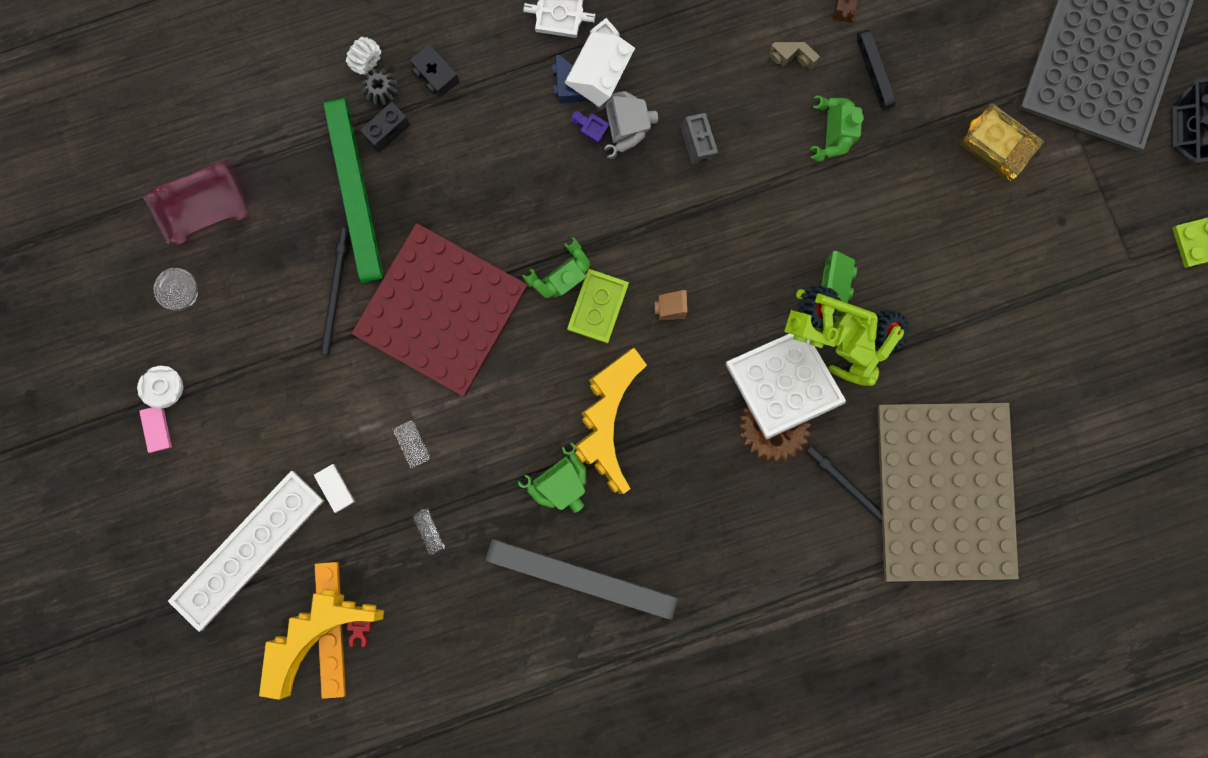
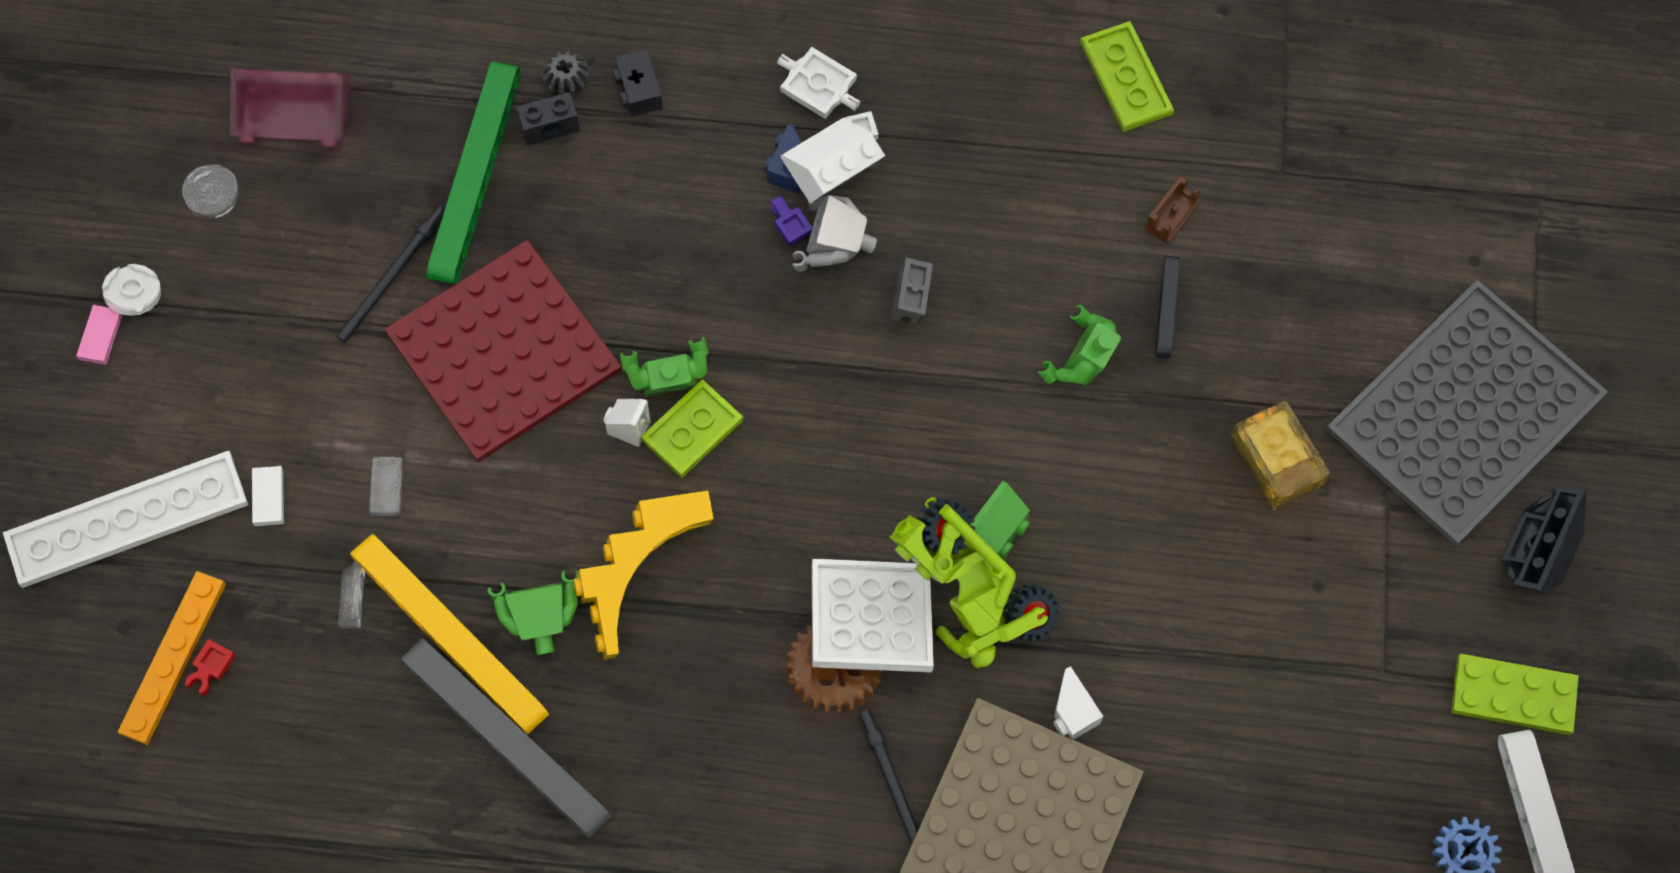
camera: 20 degrees right, 15 degrees down
yellow arch [259,589,384,700] -> none
white gear [346,37,381,75] -> none
medium nougat slope [654,290,687,320] -> none
dark tan slope [769,42,820,70] -> none
none -> yellow beam [350,534,549,735]
none -> white slope [604,399,651,447]
none -> white slope [1053,666,1103,740]

